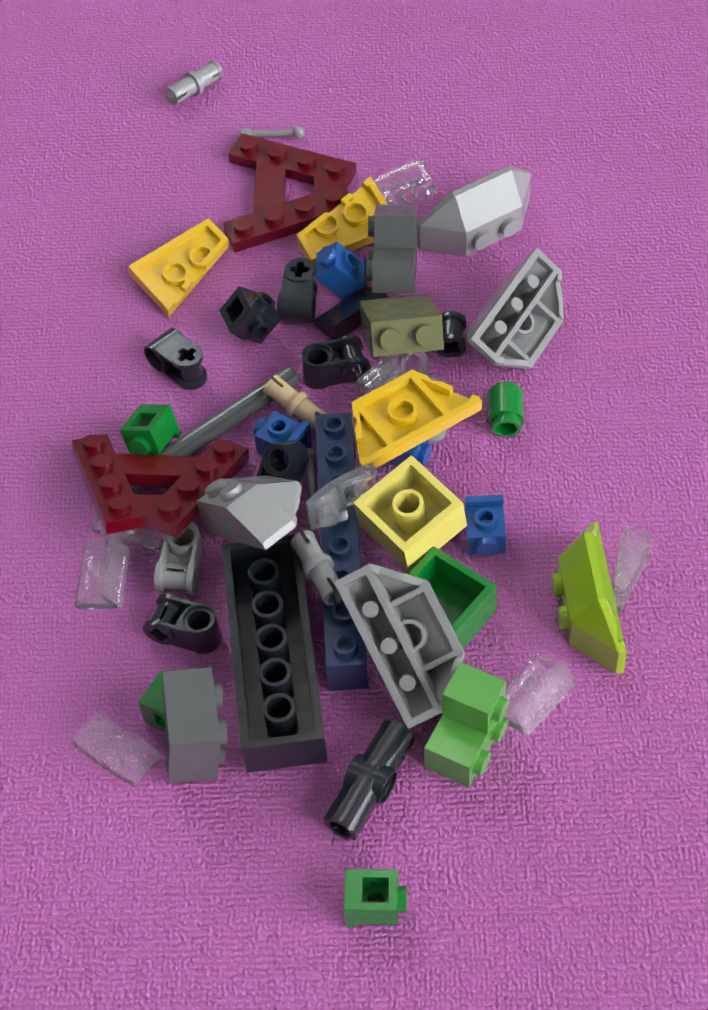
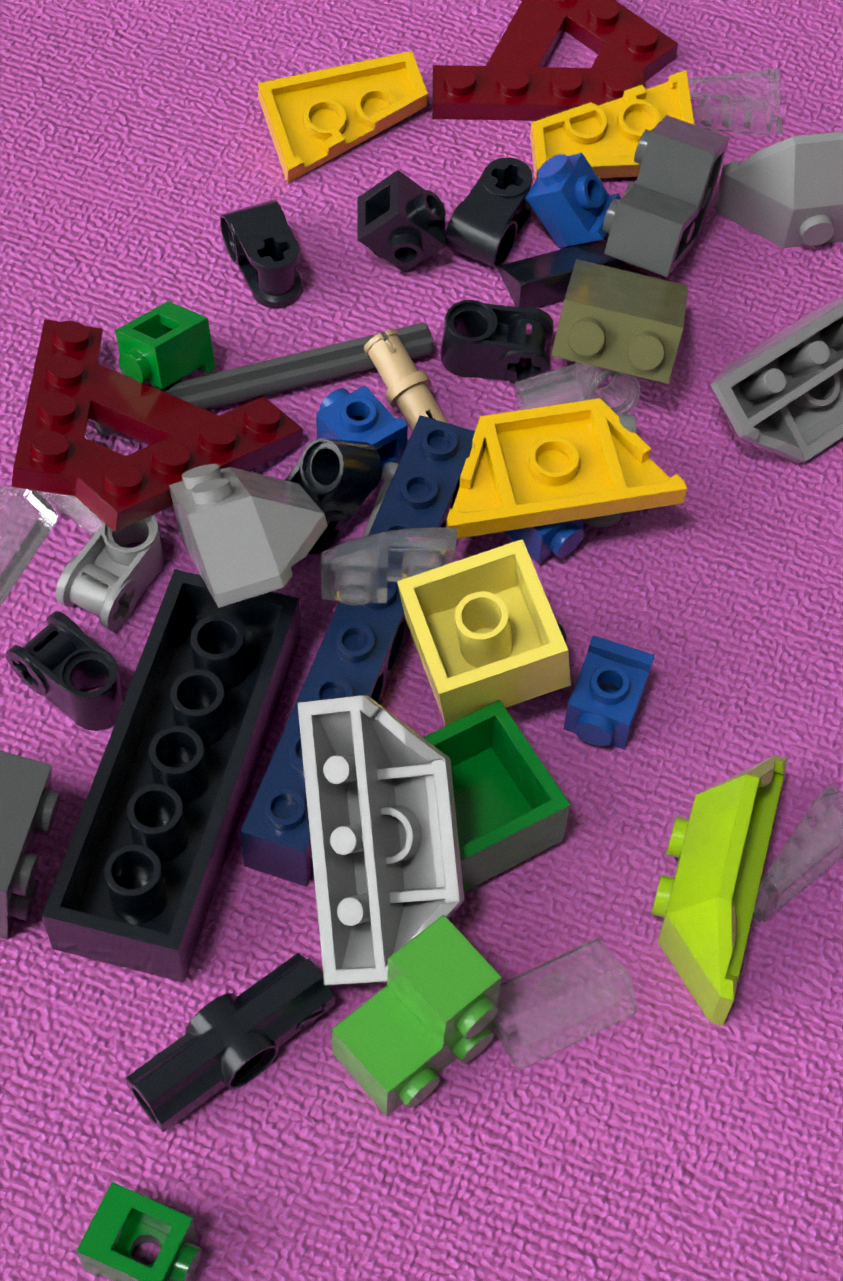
camera: 15 degrees right, 5 degrees up
light grey pin [290,530,343,605] -> none
black bush [437,311,467,358] -> none
green brick [487,381,524,437] -> none

